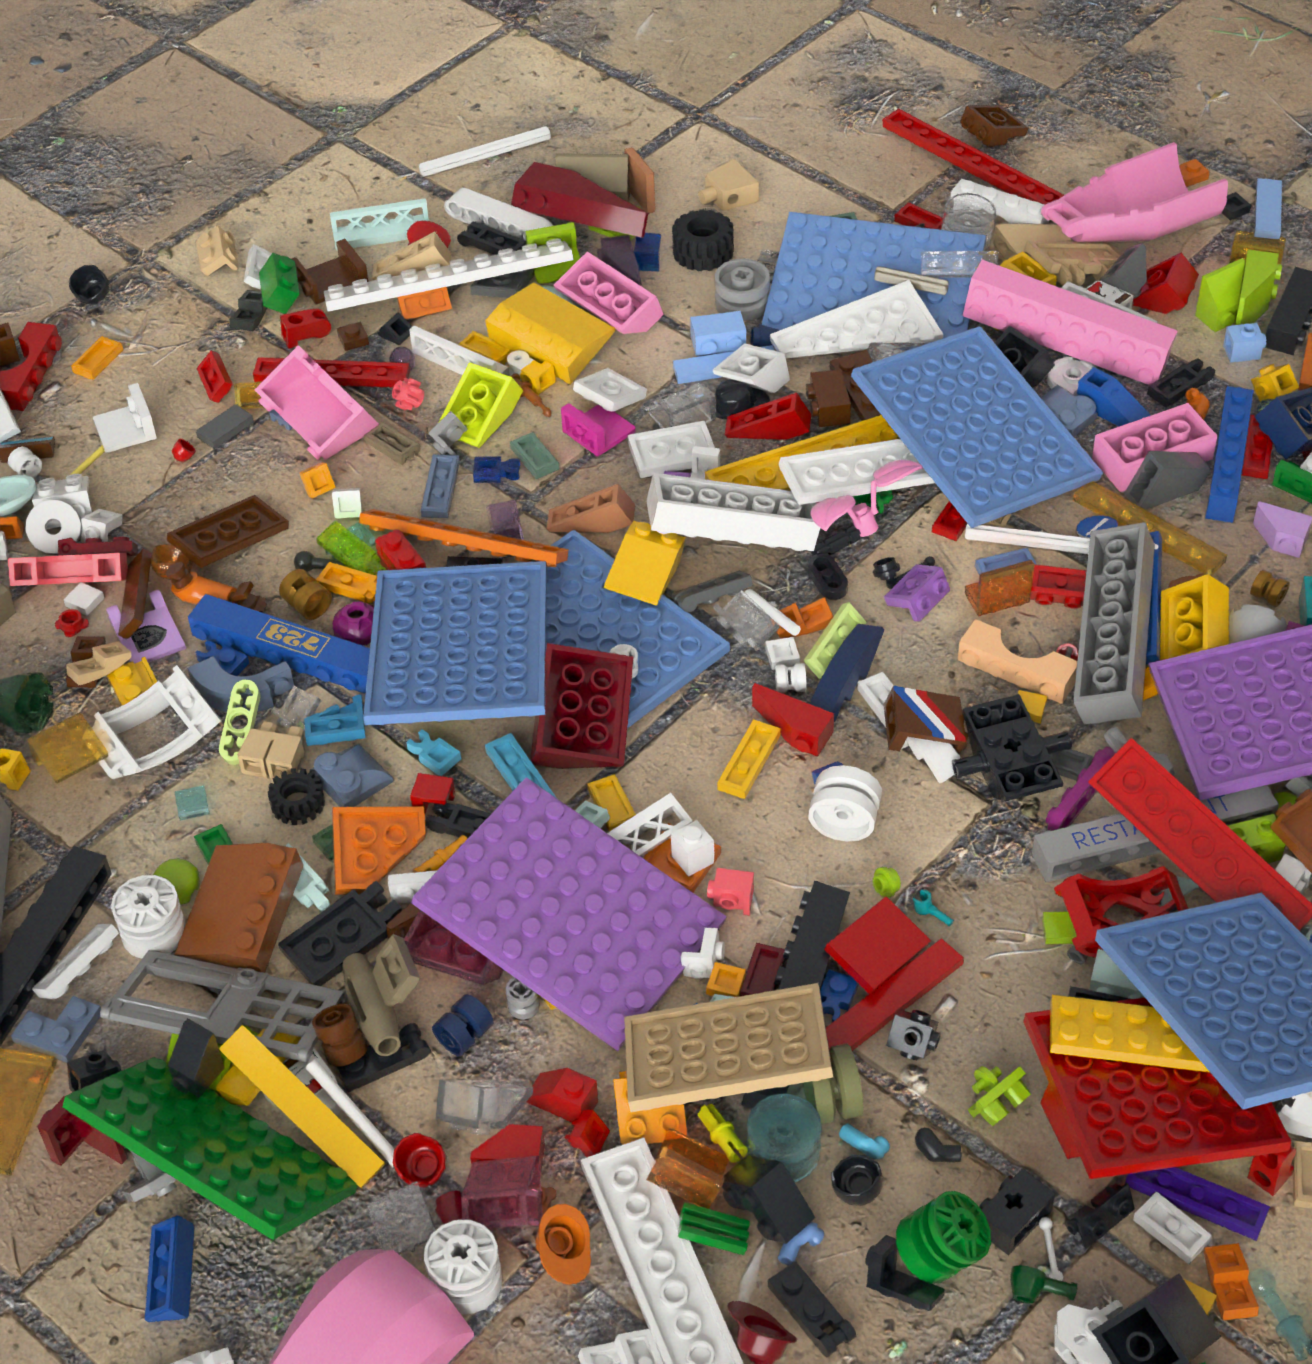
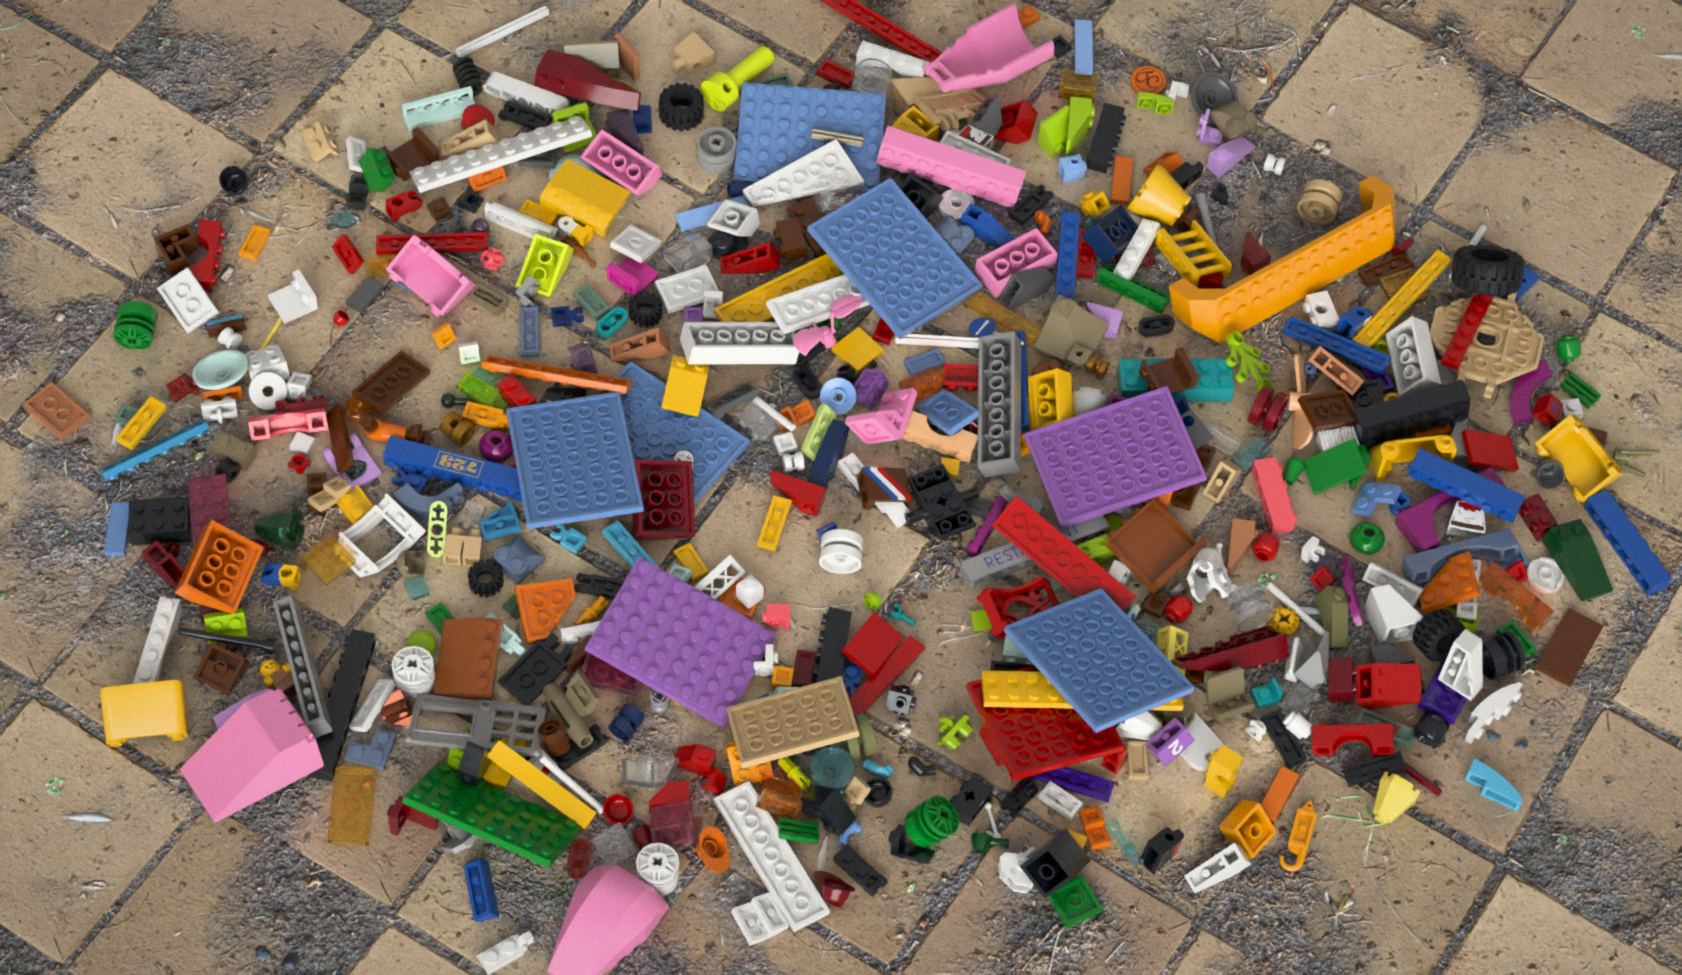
camera: 15 degrees left, 10 degrees up
black brick [67,1050,122,1093] -> none
red panel [410,773,456,815] -> none
light blue brick [690,311,746,356] -> none
clear plate [921,251,998,278] -> none
none -> clear light blue tile [331,209,357,228]
none -> copper brick [381,688,412,726]
none -> dark tan hair [396,550,426,579]
none -> pearl dark grey piece [452,57,482,97]
none -> clear red plate [567,838,591,879]
none -> teal plate [596,307,628,338]
none -> black tyre [629,292,662,328]
none -> neon yellow piece [700,46,775,112]
none -> light blue dish [820,378,857,415]
none -> yellow tile [831,326,884,374]
none -> tan plate [843,776,871,812]
none -> bright pink bracket [845,388,918,445]
none -> medium blue plate [915,388,980,436]
none -> dark tan slope [1034,294,1109,367]

